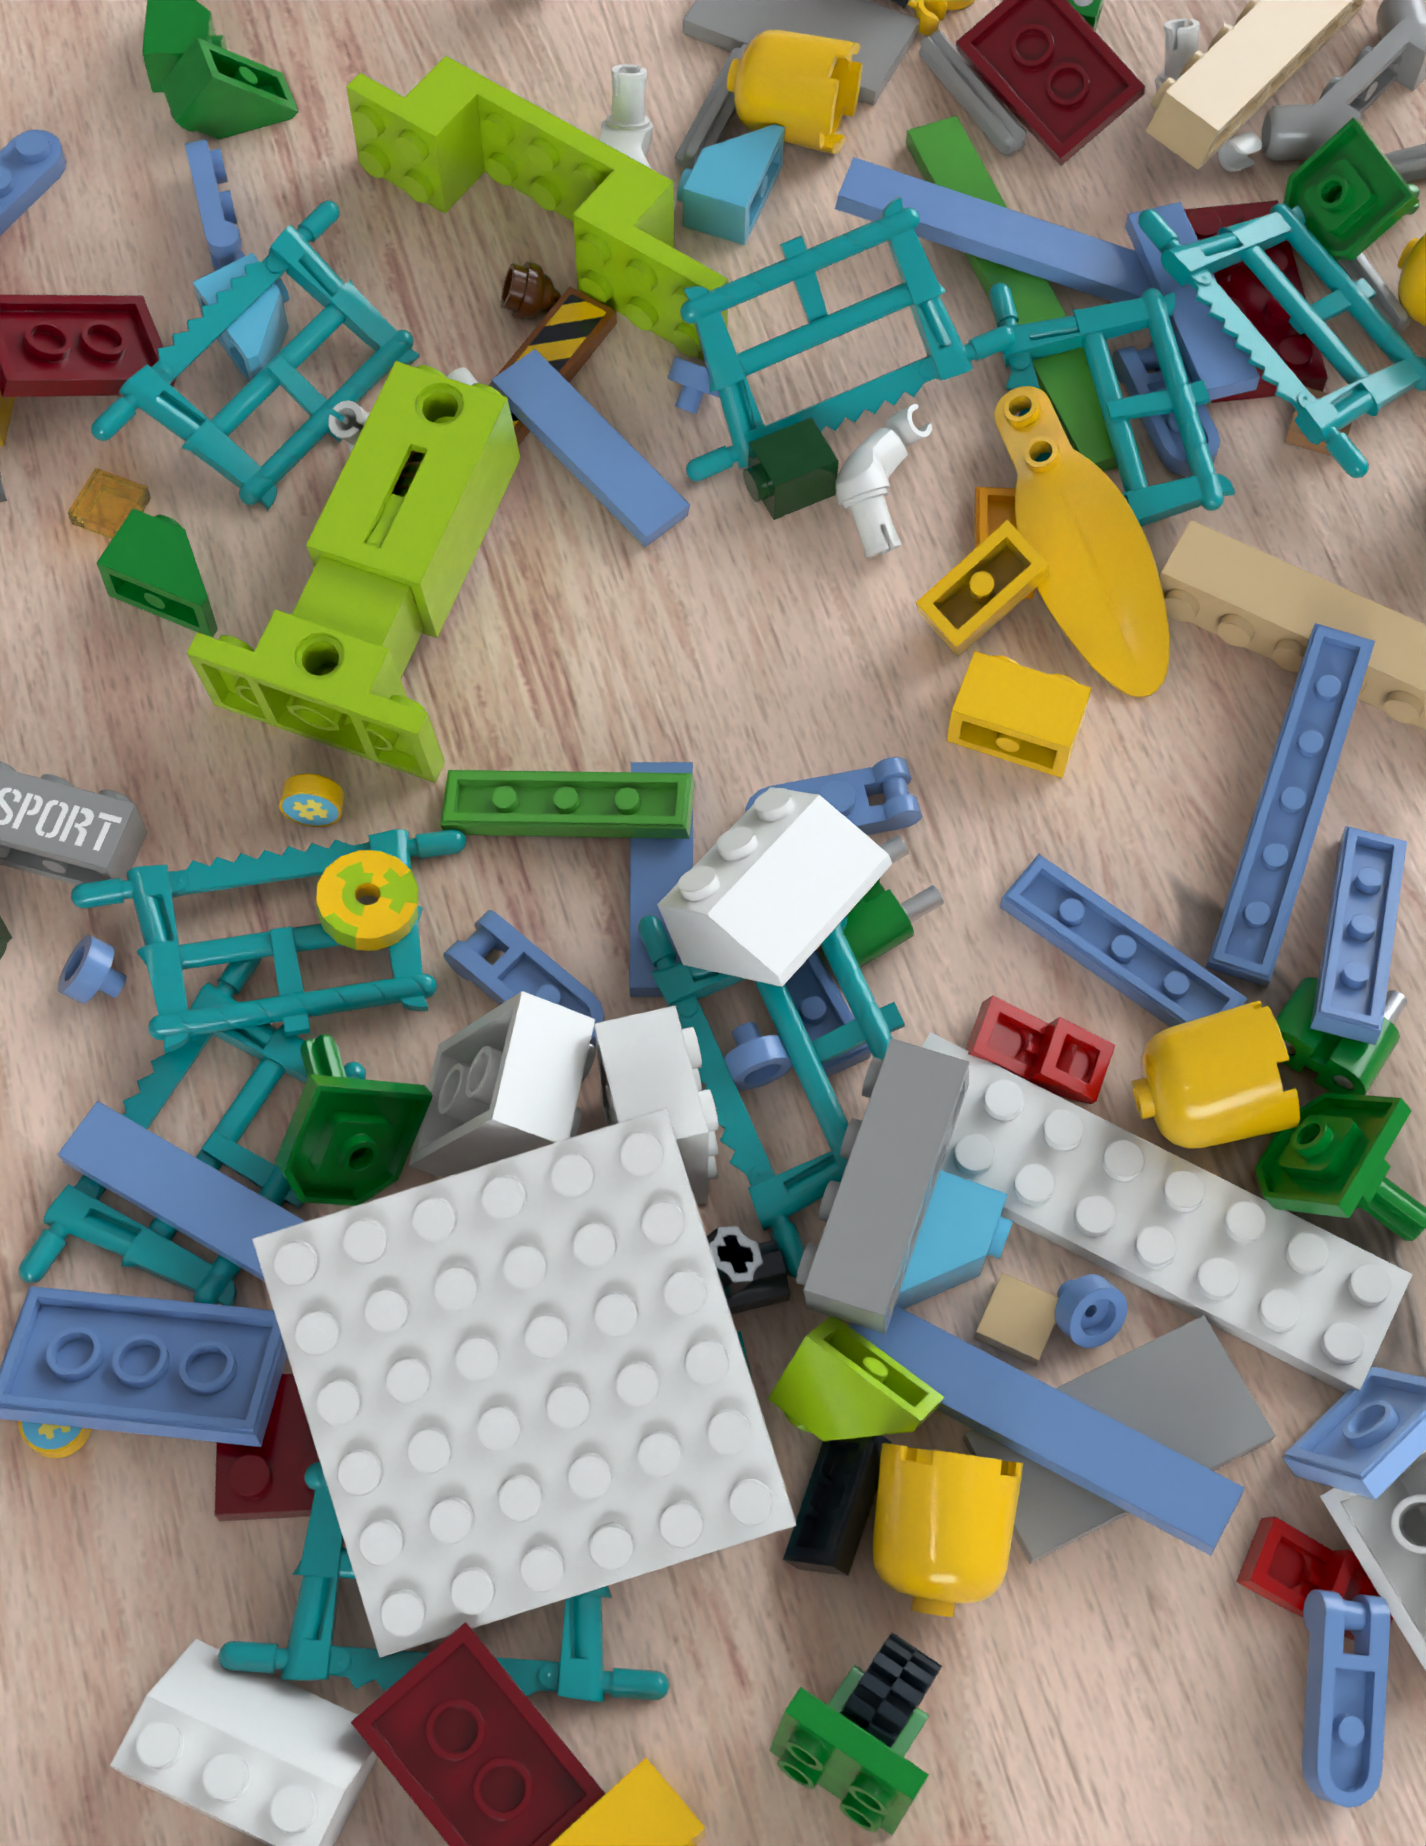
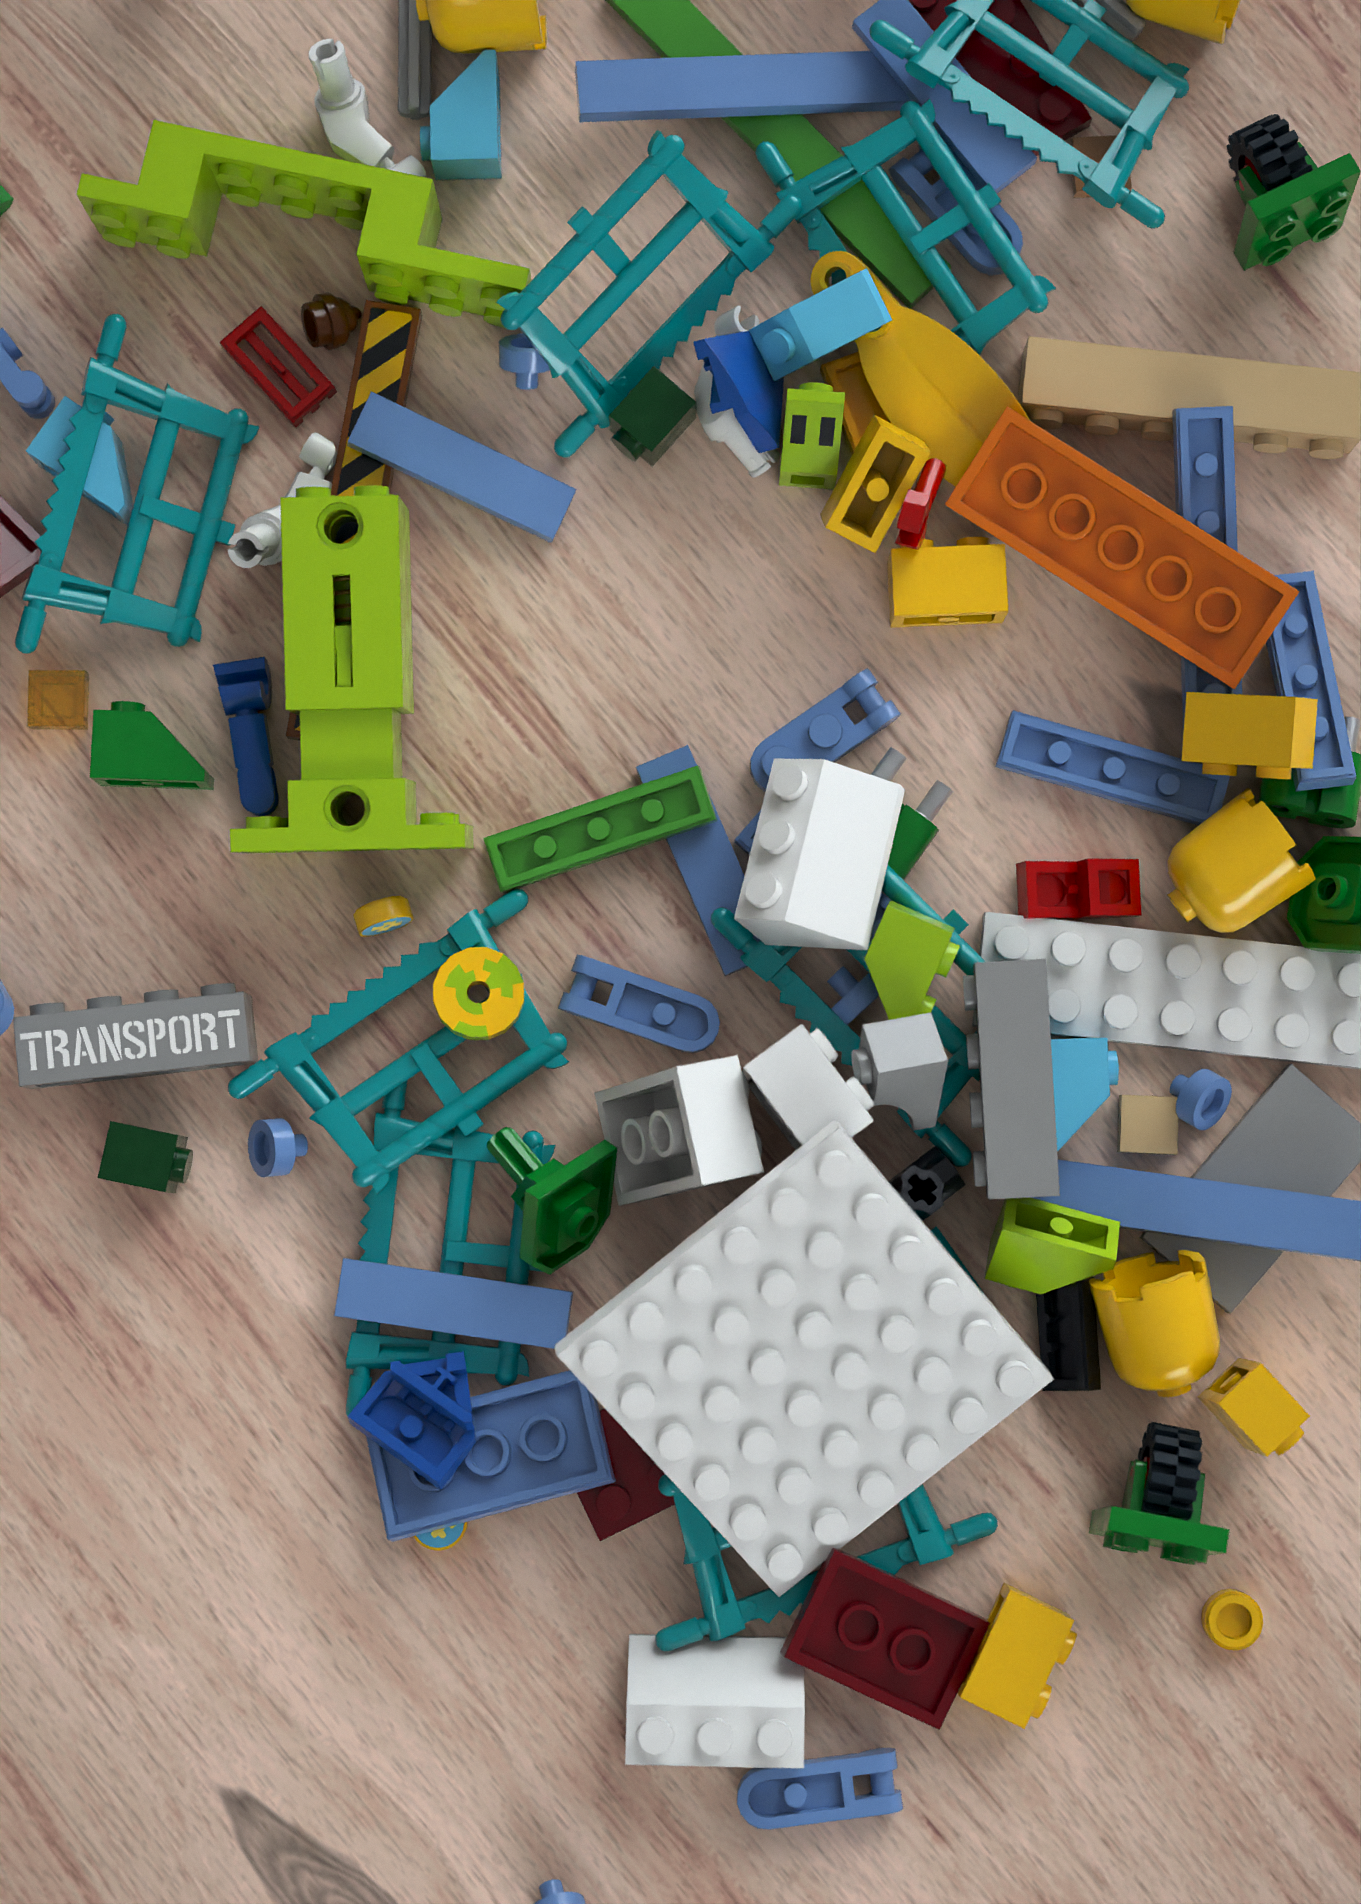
camera: 20 degrees left, 20 degrees up
none -> blue piece [213,657,279,816]
none -> red tile [219,306,337,429]
none -> blue slope [347,1351,476,1490]
none -> blue slope [693,331,784,454]
none -> medium azure slope [749,268,892,381]
none -> lime slope [779,382,845,490]
none -> light grey arch [852,1013,948,1131]
none -> lime slope [864,901,960,1020]
none -> red bar [895,458,946,550]
none -> orange plate [944,406,1300,690]
none -> yellow brick [1182,692,1318,779]
none -> yellow brick [1197,1358,1310,1457]

